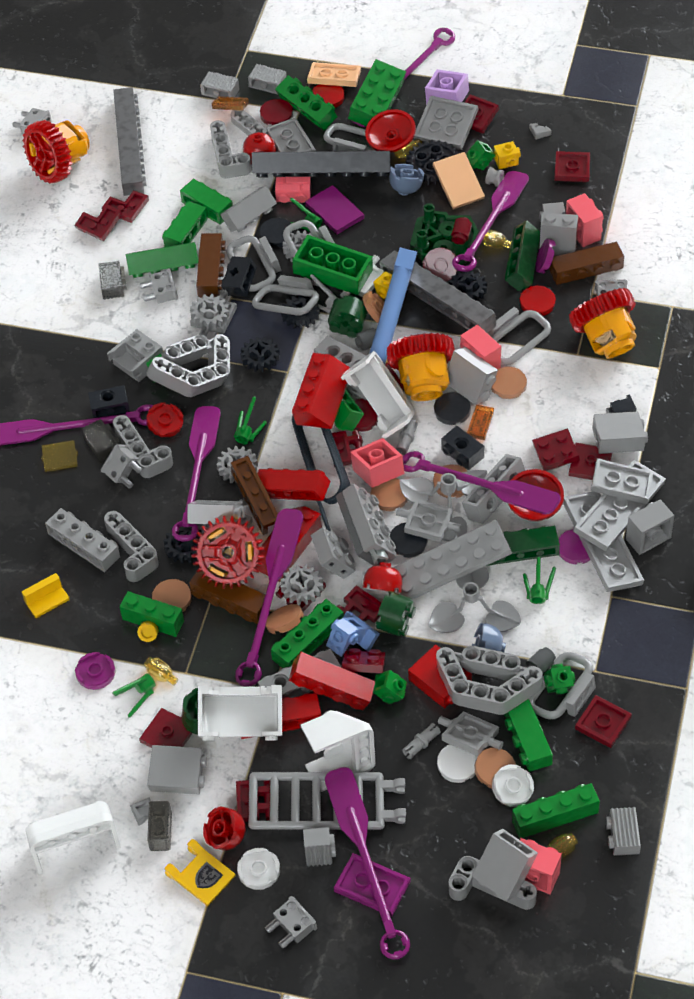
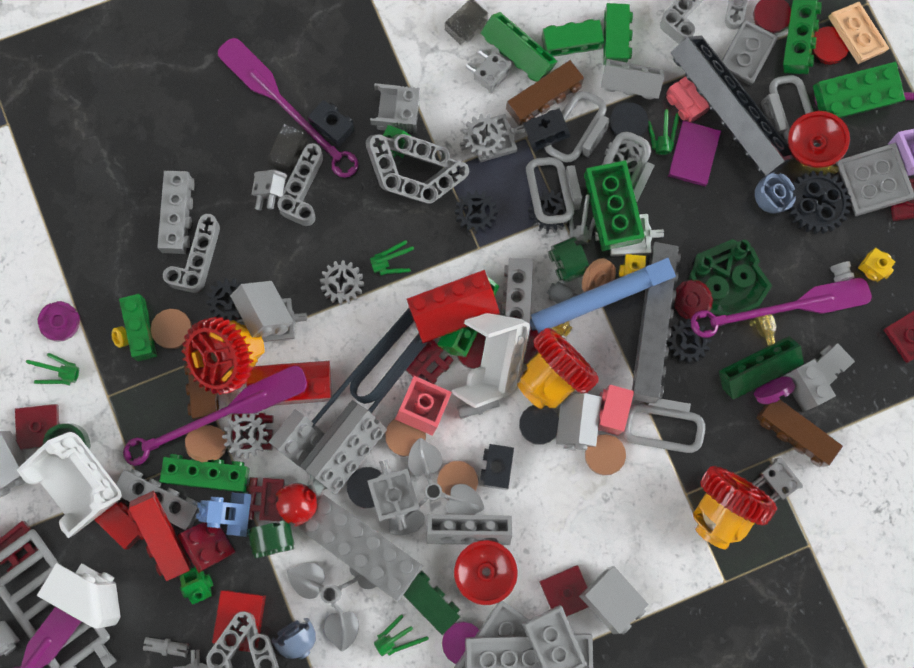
camera: 45 degrees right, 25 degrees up
yellow panel [21,573,69,618] -> none
clear yellow piece [41,440,78,472] -> none
clear yellow plant [144,657,178,685] -> none
red tile [146,403,183,437] -> none
magenta piece [172,406,221,542] -> none
reddish brown fence [231,456,278,535] -> none
red cylinder [242,132,276,165] -> none
red brick [257,468,331,501] -> none
magenta piece [403,451,561,514] -> none
light nougat tile [433,152,485,209] -> none
dark red brick [451,217,472,245] -> none
green brick [466,140,496,170] -> none
clear orange tile [467,404,494,440] -> none
red tile [520,285,556,316] -> none
dark red plate [532,428,580,471] -> none
coral brick [566,193,604,247] -> none
black brick [606,394,637,413] -> none

